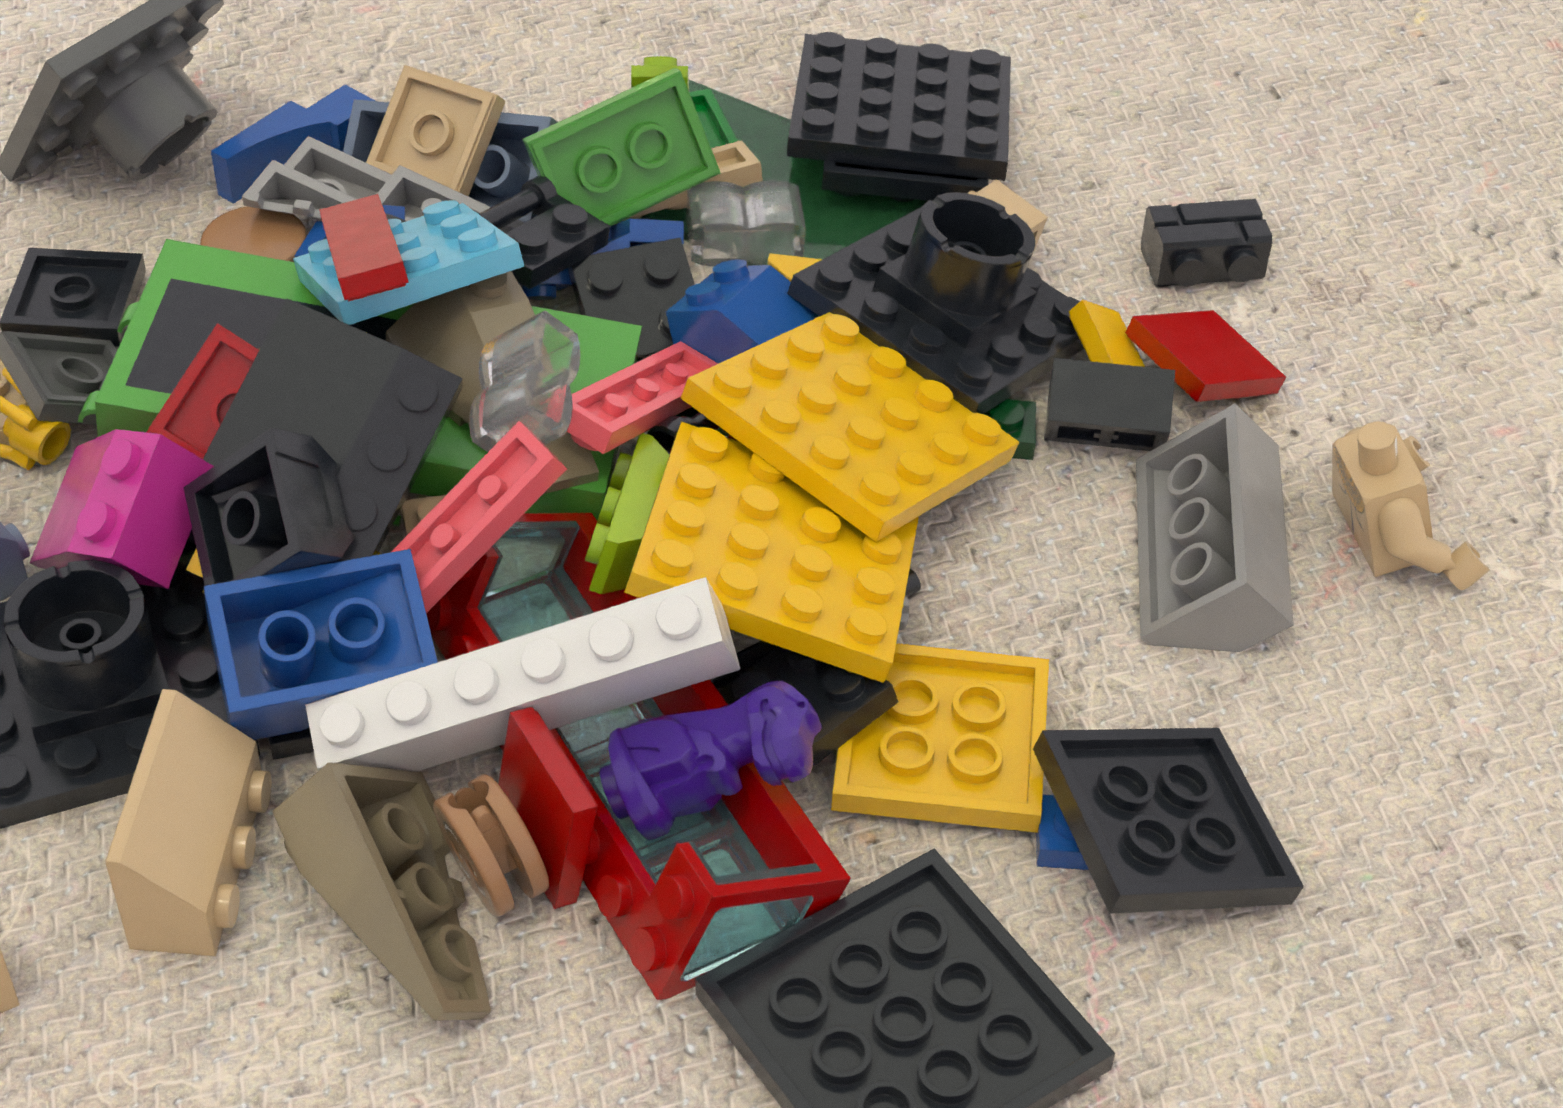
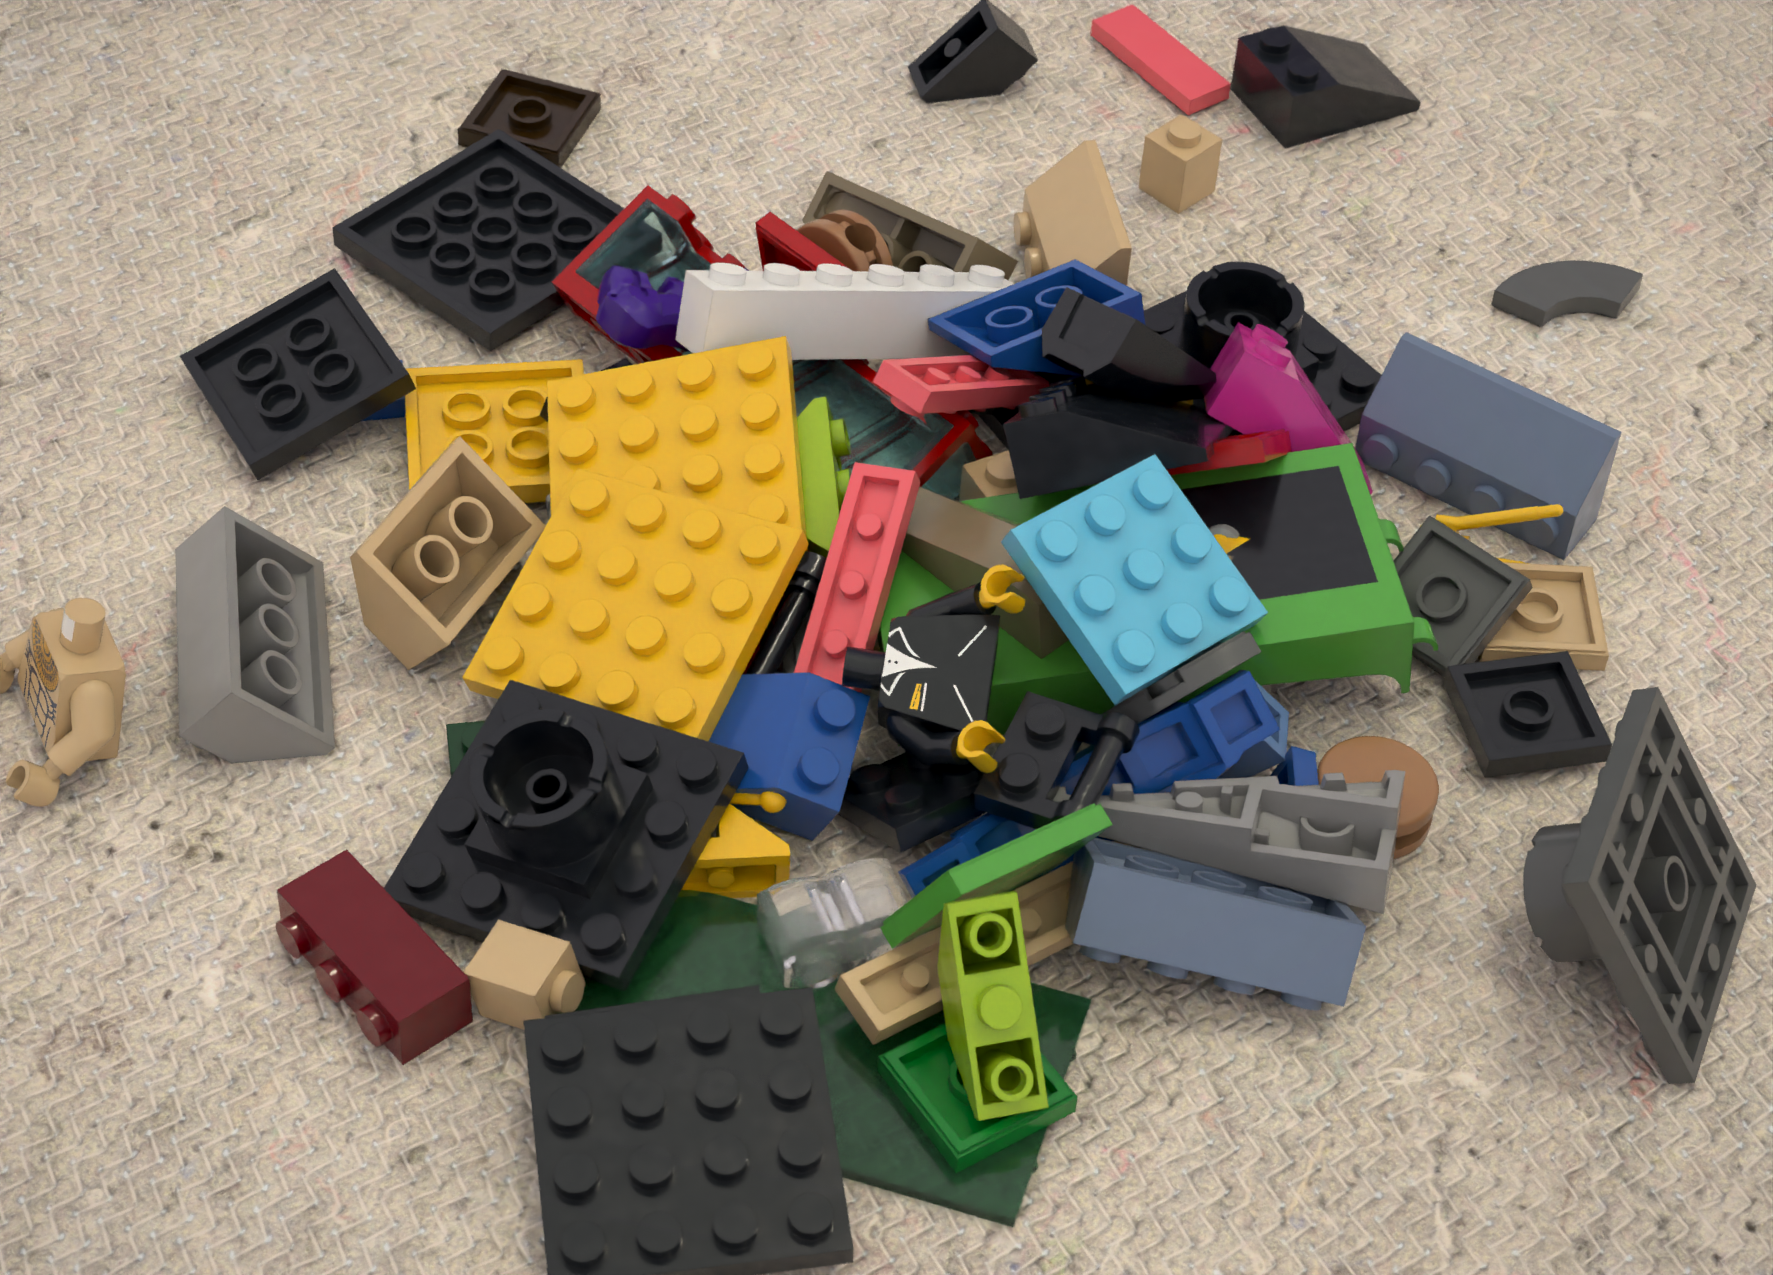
camera: 165 degrees right, 0 degrees up
blue slope [211,85,375,204] -> none
tile [319,194,409,302] -> none
tan tile [366,65,506,196] -> none
clear brick [469,310,581,452] -> none
black hinge [1044,358,1175,451] -> none
yellow tile [1068,299,1145,367] -> none
red tile [1125,310,1286,402] -> none
black brick [1141,199,1273,287] -> none
none -> dark red brick [276,849,473,1065]
none -> tan slope [350,436,546,670]
none -> black torso [842,565,1025,773]

